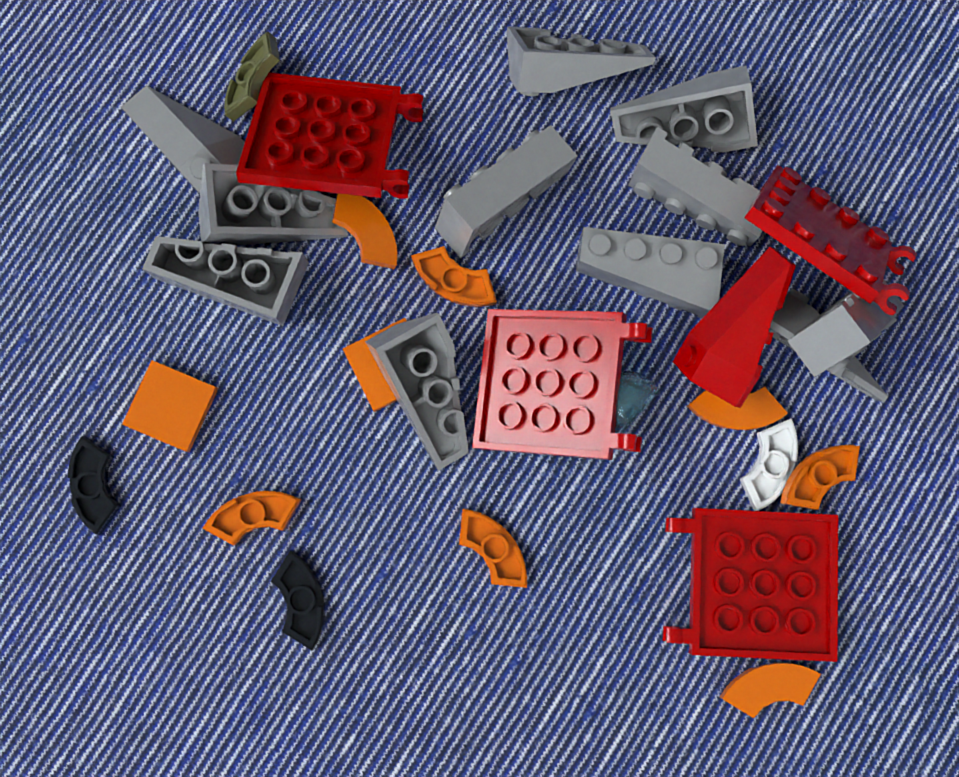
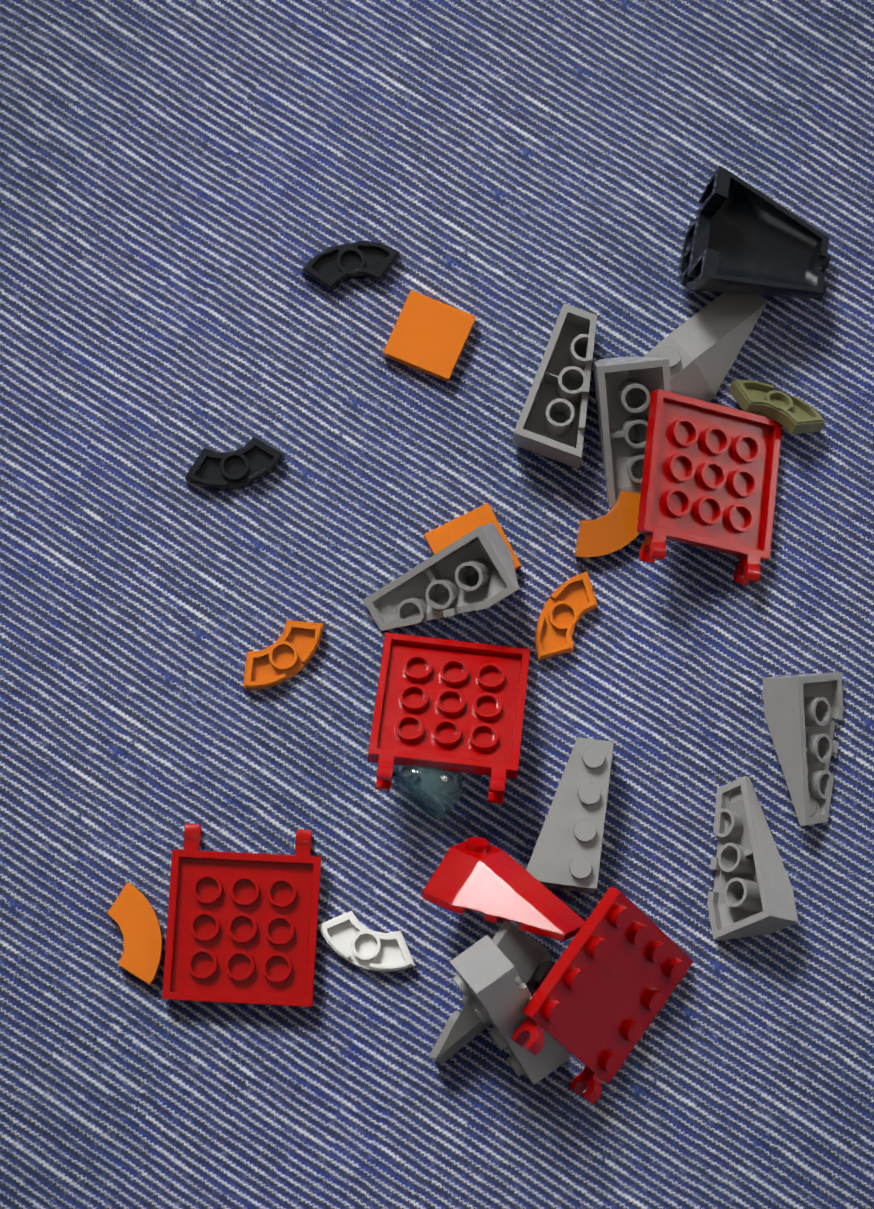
camera: 90 degrees right, 5 degrees down
orange tile [202,491,302,546] -> none
light grey wedge [435,125,578,259] -> none
light grey wedge [628,127,763,247] -> none
orange tile [687,386,788,430] -> none
orange tile [780,445,860,510] -> none
none -> black cone [679,166,831,301]

